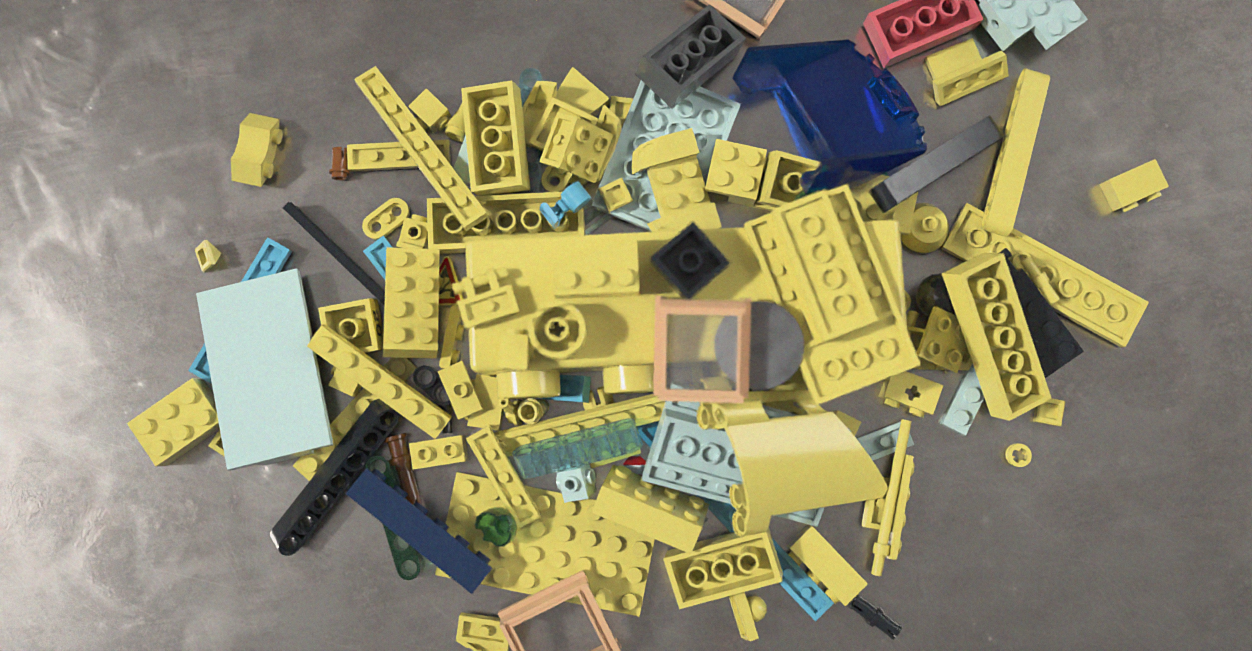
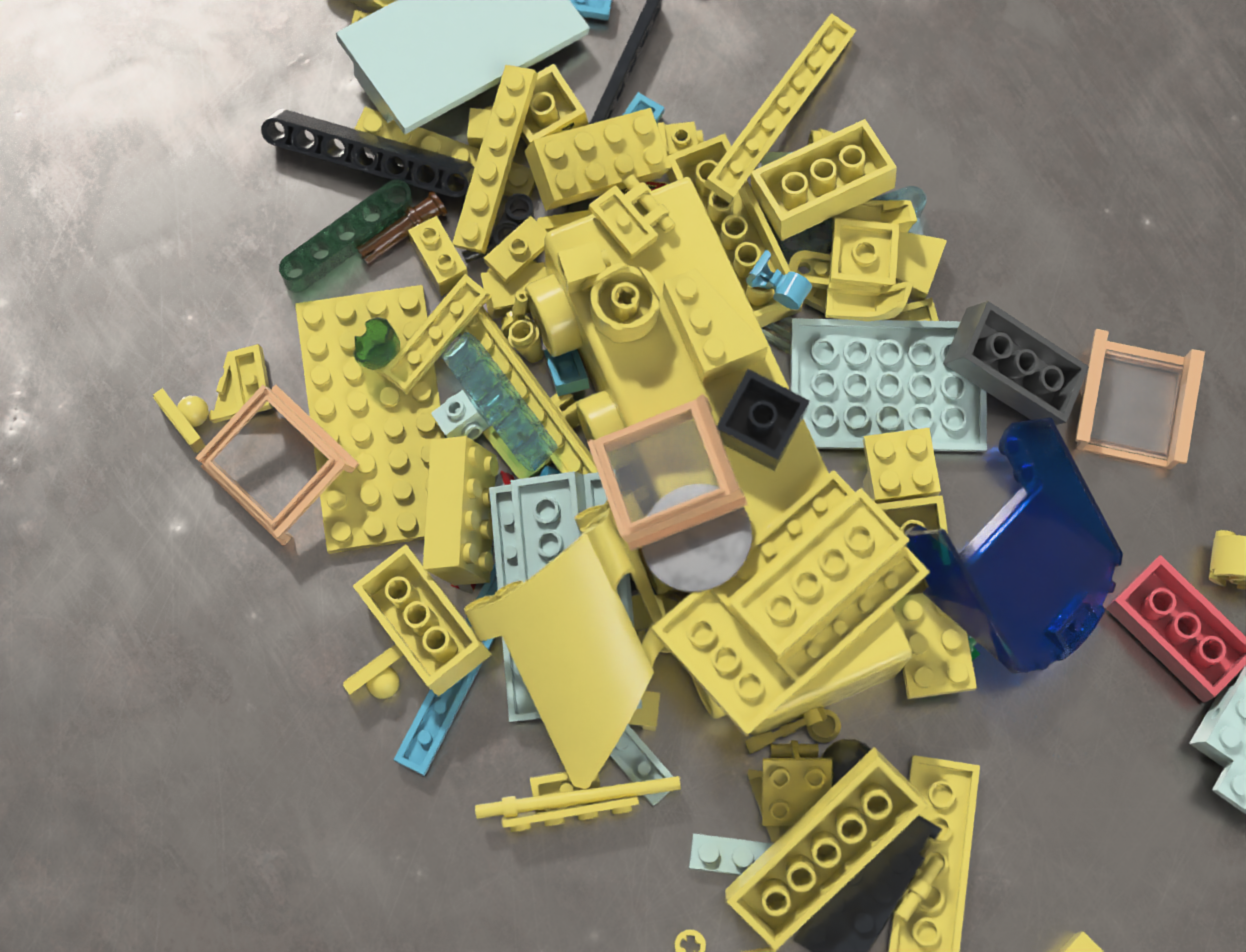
camera: 65 degrees right, 10 degrees down
dark orange pin [329,147,350,181] -> none
dark blue brick [346,468,492,594] -> none
light yellow plate [347,139,451,172] -> none
light yellow plate [362,198,410,240] -> none
light yellow brick [408,89,451,133] -> none
light yellow bracket [540,112,613,183] -> none
light yellow tile [598,178,633,213] -> none
light yellow piece [632,128,722,232] -> none
light yellow brick [787,525,868,606] -> none
black pin [849,594,902,640] -> none
beam [868,115,1004,214] -> none
light yellow brick [879,371,943,418] -> none
light yellow cone [900,203,949,253] -> none
light yellow tile [924,38,982,80] -> none
light yellow plate [932,51,1009,106] -> none
light yellow beam [981,68,1050,237] -> none

